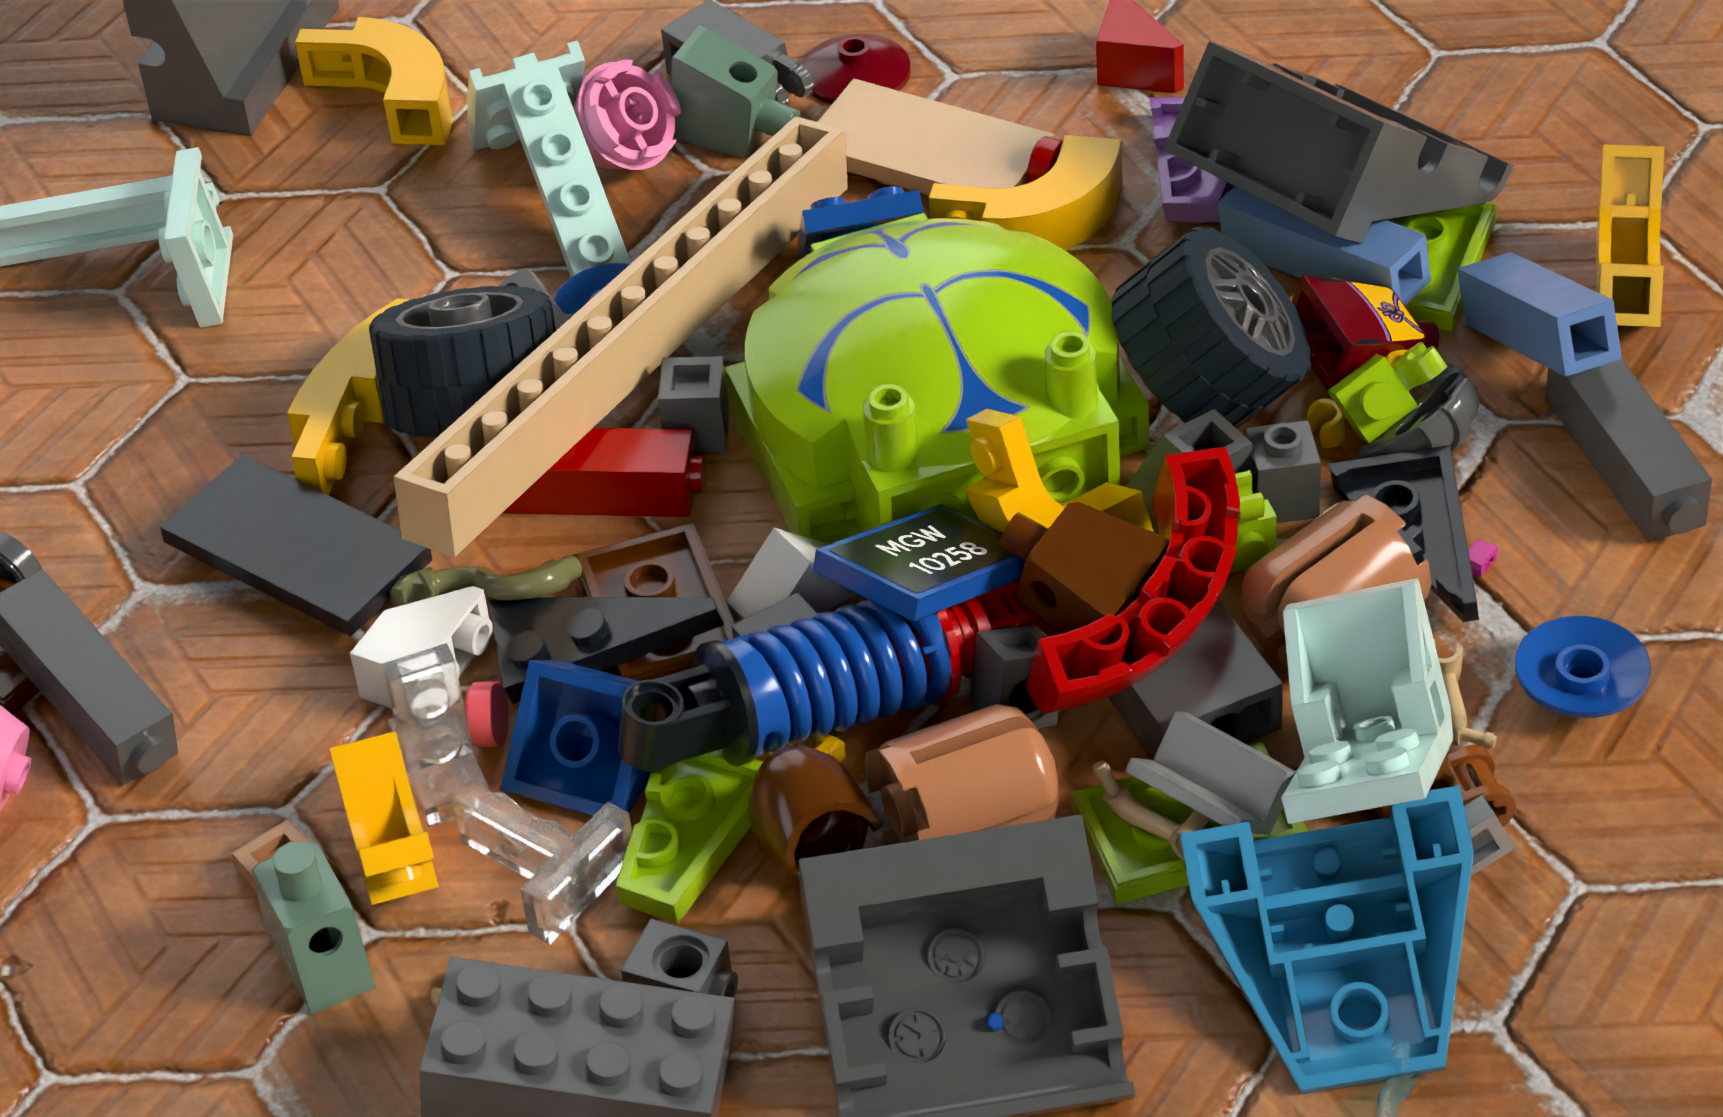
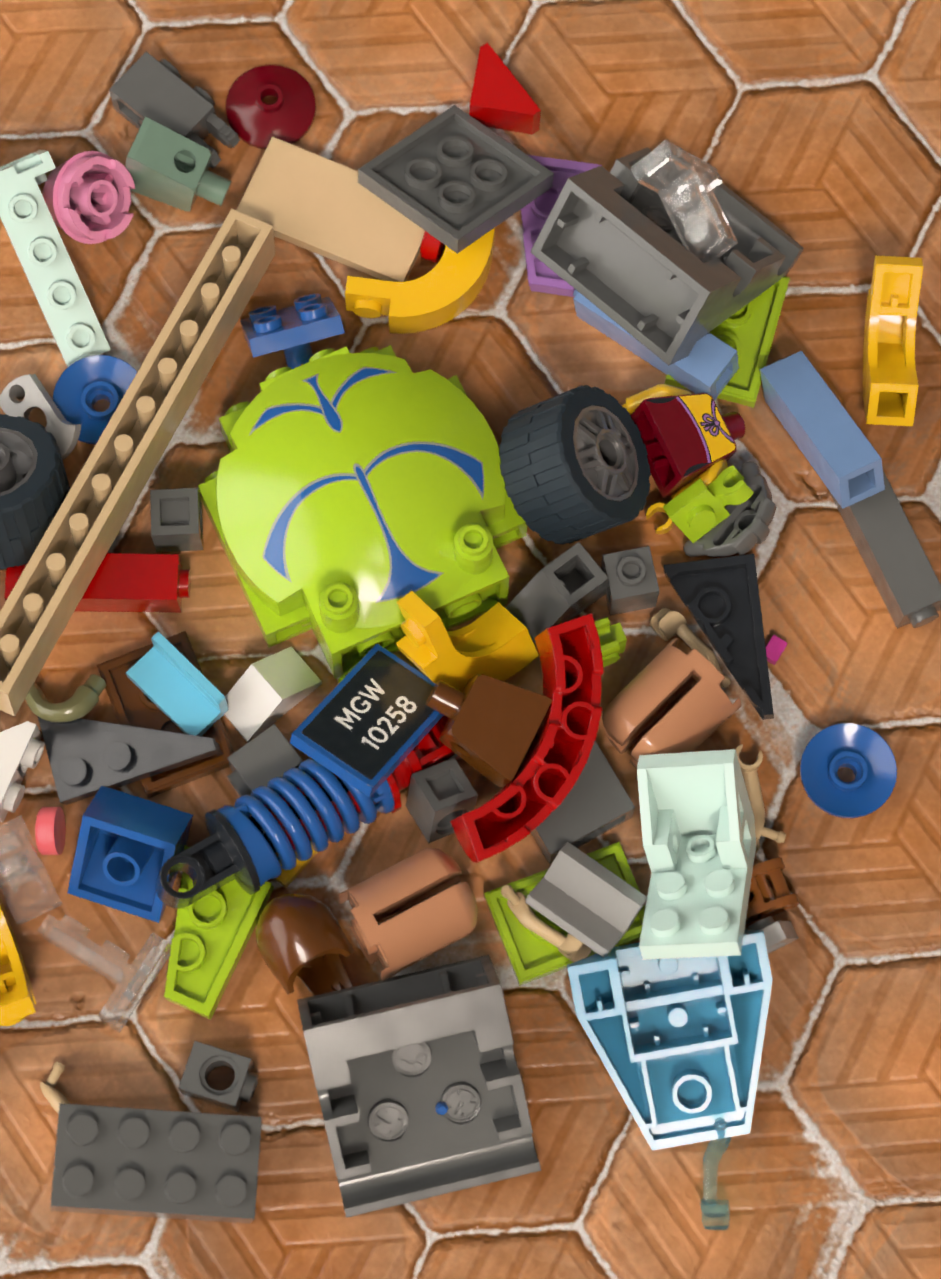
camera: 10 degrees left, 30 degrees up
none -> medium azure panel [126,631,229,736]
none -> dark grey plate [358,105,554,254]
none -> clear bracket [631,140,738,263]

